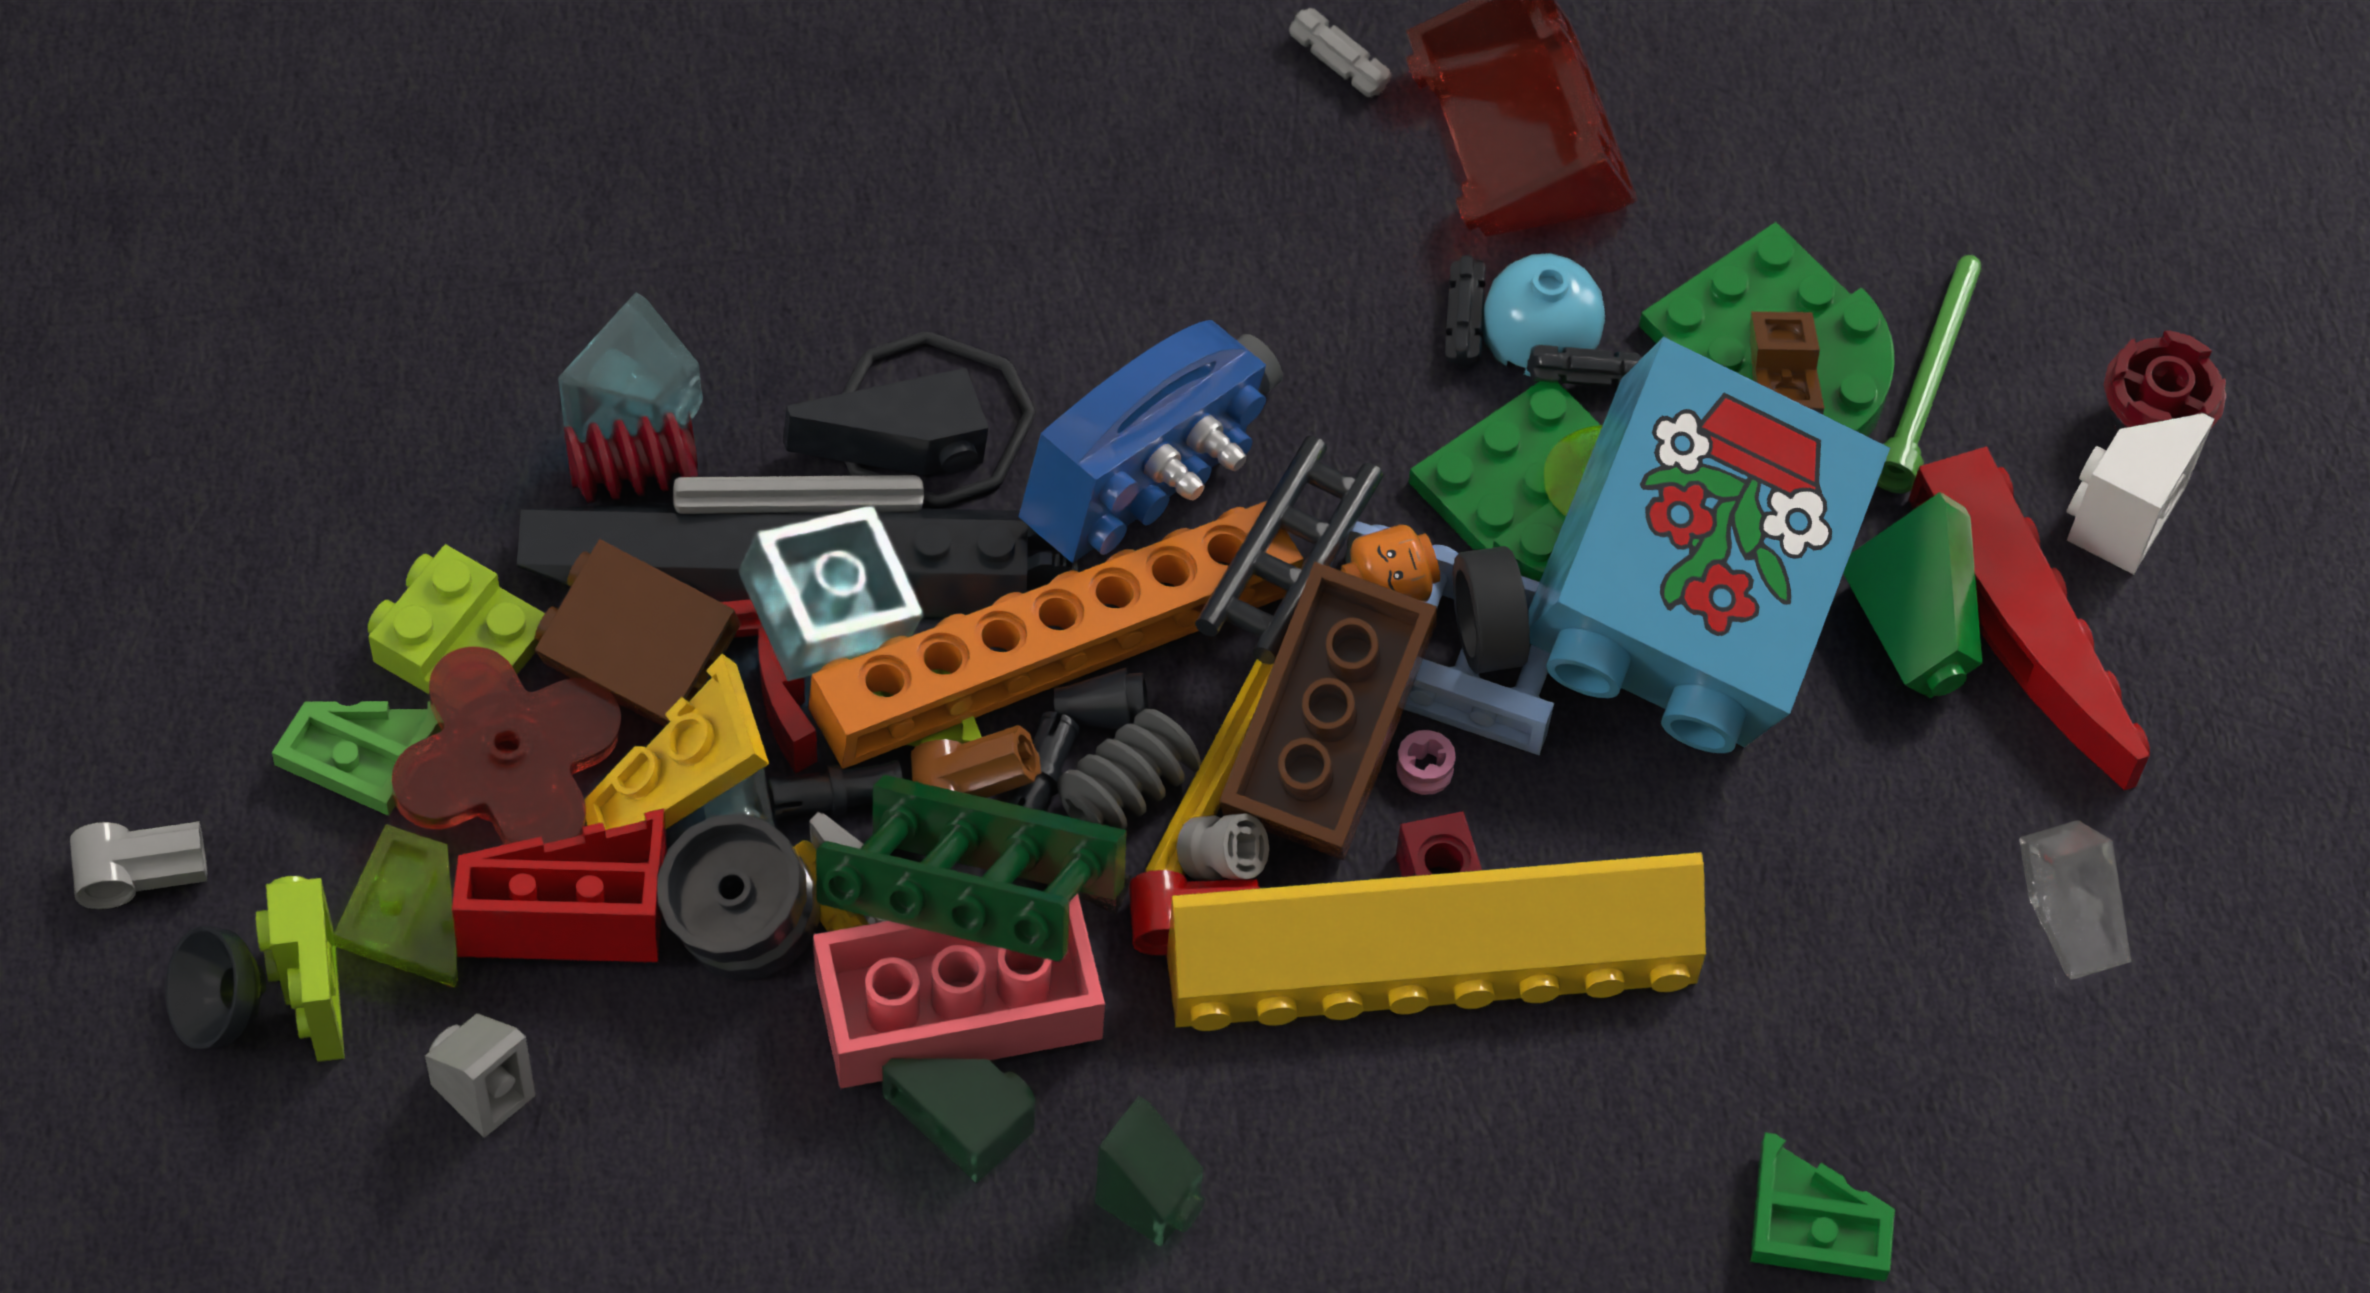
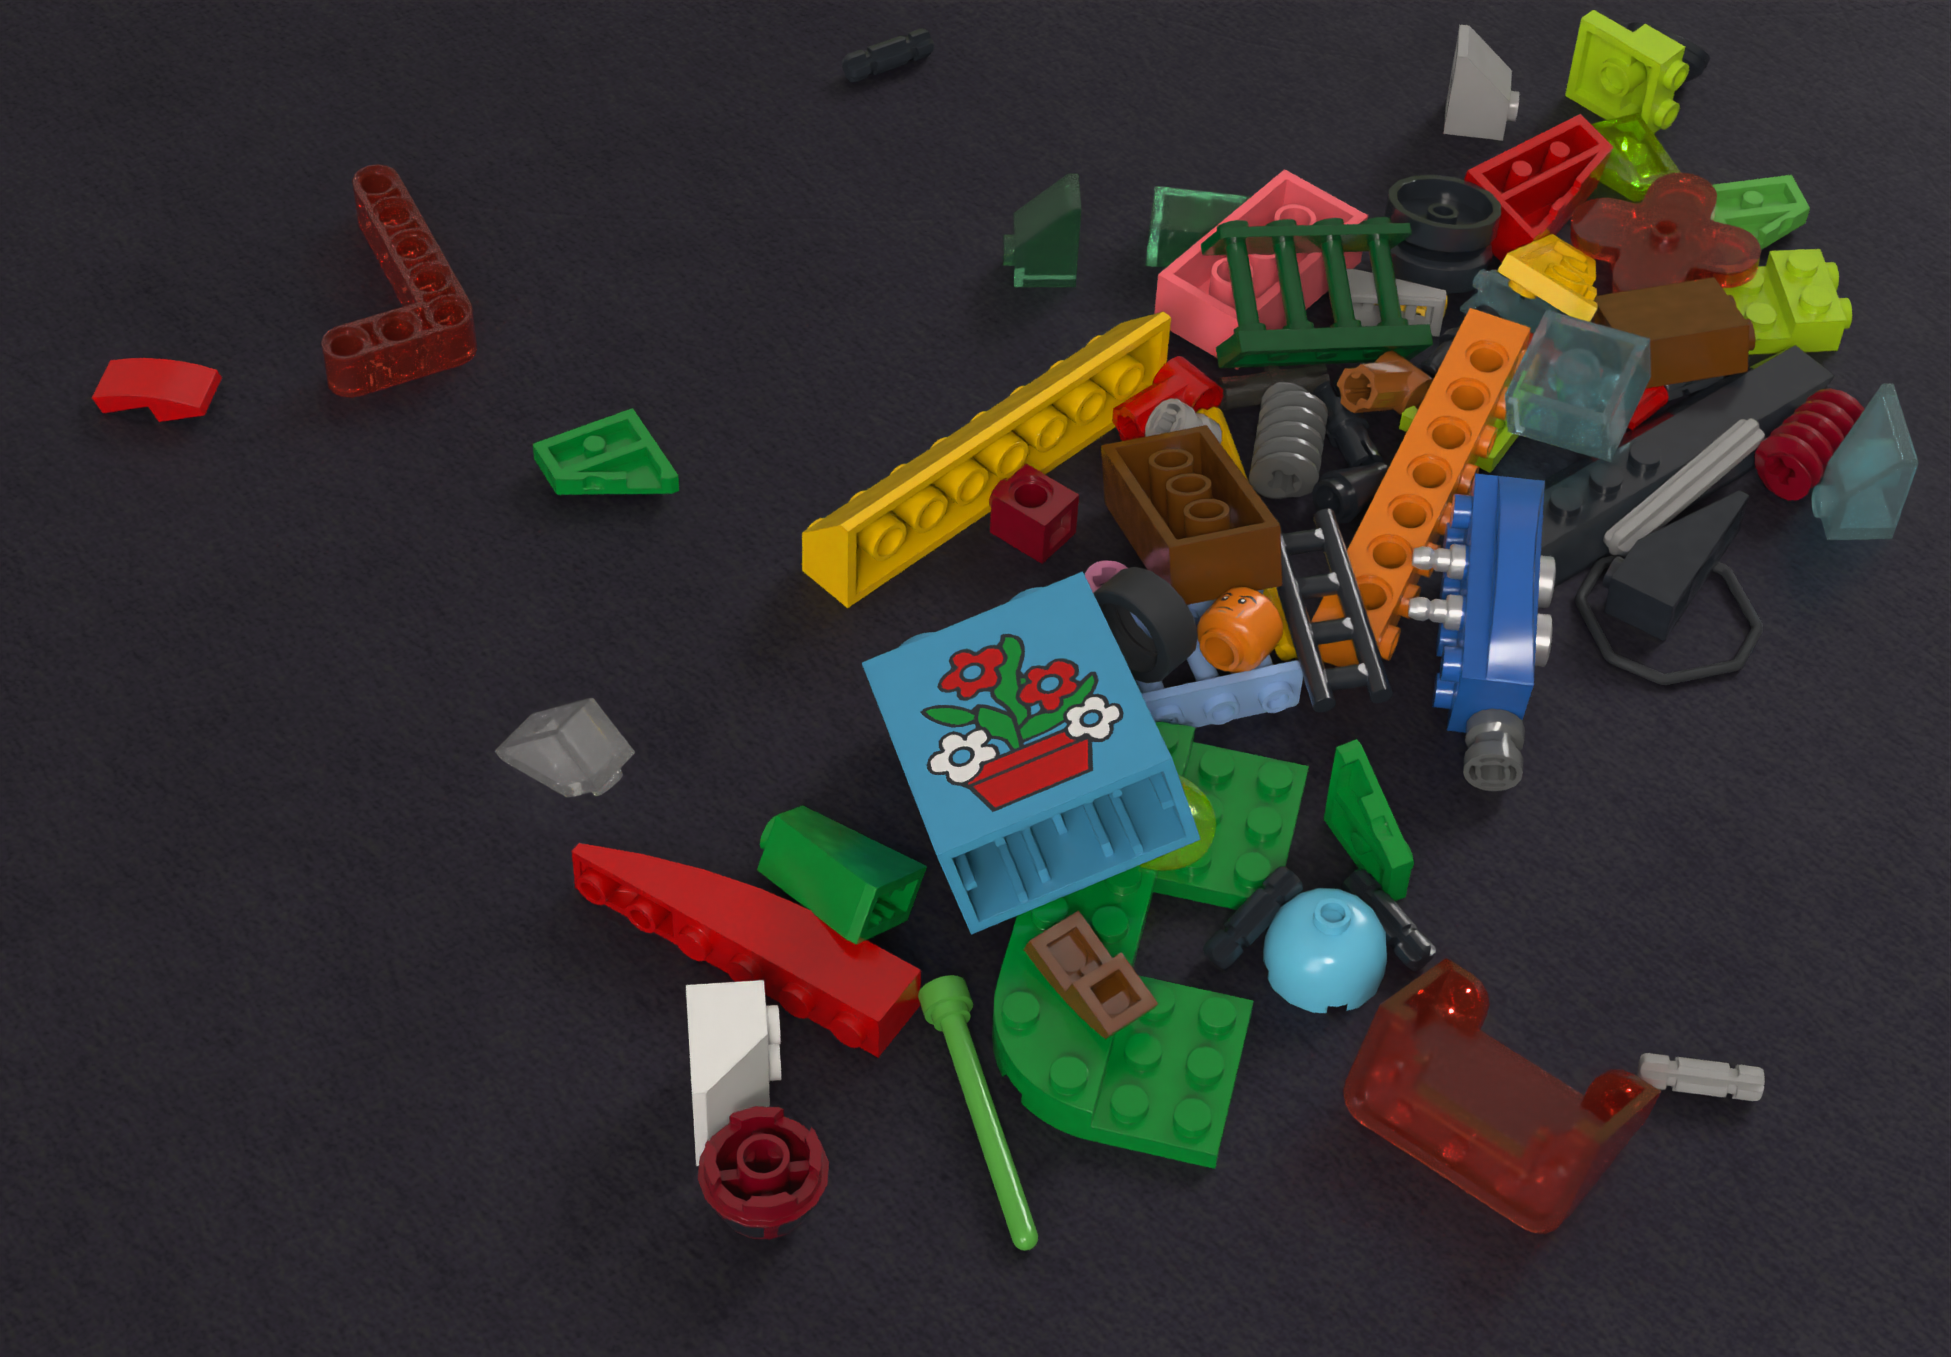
camera: 145 degrees right, 10 degrees down
light grey piece [70,822,207,909] -> none
none -> green wing [1324,739,1414,901]

